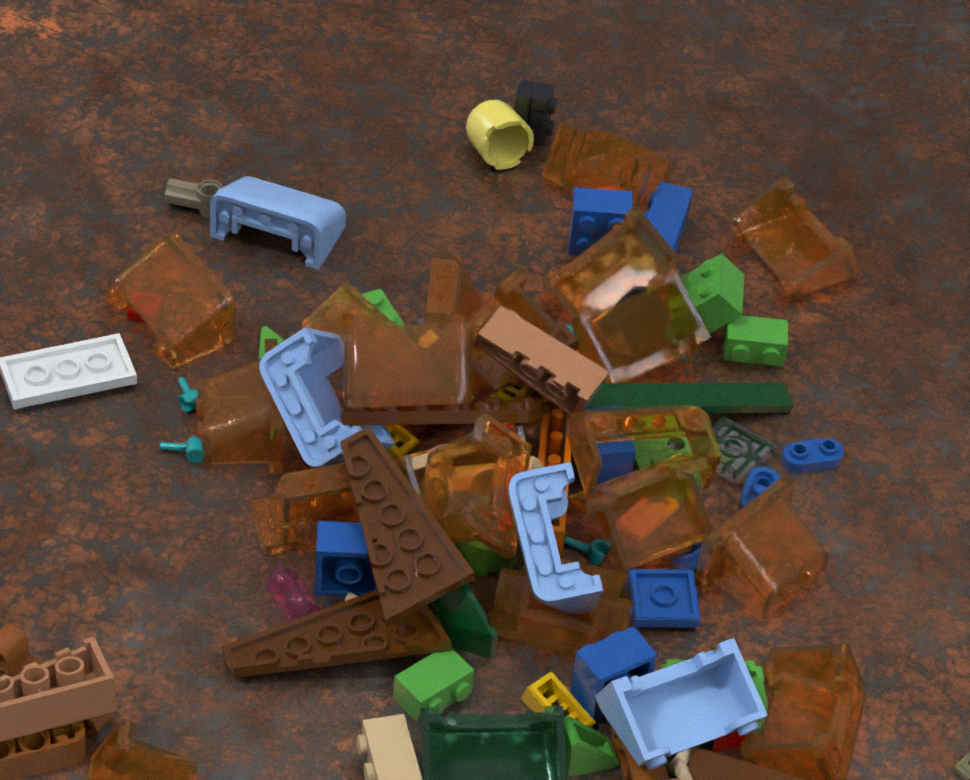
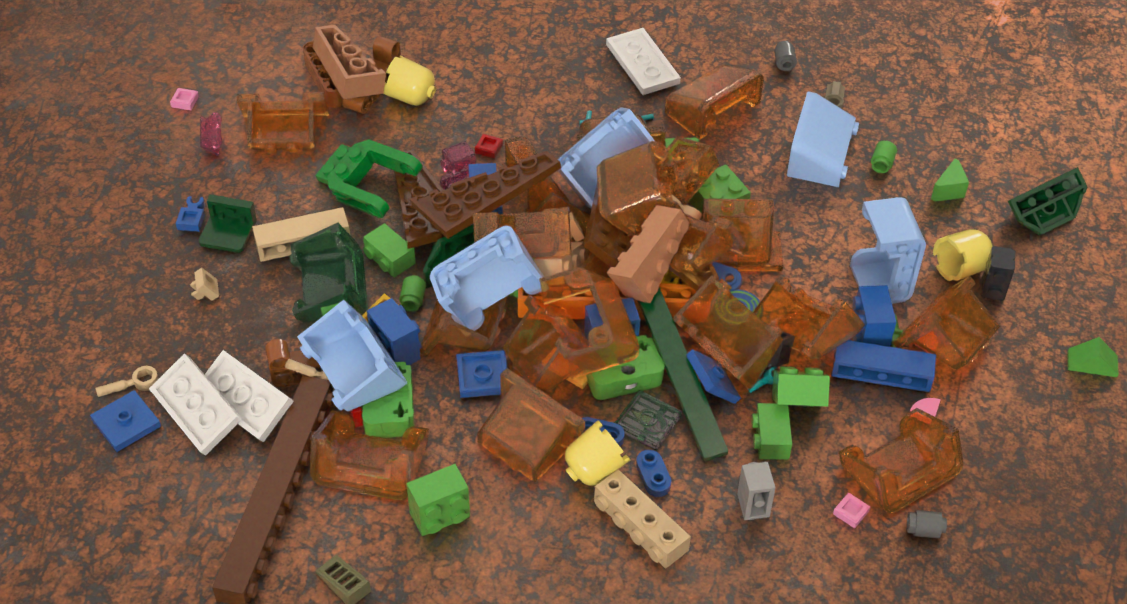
camera: 90 degrees right, 5 degrees up
none -> green plate [315,139,423,218]
none -> light yellow cylinder [383,55,436,106]
none -> bright green brick [399,275,426,312]
none -> bright green brick [406,464,470,536]
none -> clear pink brick [440,141,476,179]
none -> red tile [475,134,503,159]
none -> light yellow cylinder [565,420,630,486]
none -> tan brick [594,469,691,569]
none -> blue plate [687,349,741,403]
none -> light grey brick [737,462,775,520]
none -> dark grey brick [774,41,797,71]
none -> bright pink tile [833,493,870,528]
none -> light blue windscreen [850,197,926,304]
none -> bright green brick [871,141,897,173]
none -> dark grey brick [907,510,947,538]
none -> bright pink tile [909,398,940,423]
none -> bright green slope [931,159,969,201]
none -> dark green wedge [1008,167,1088,235]
none -> bright green slope [1067,337,1119,377]

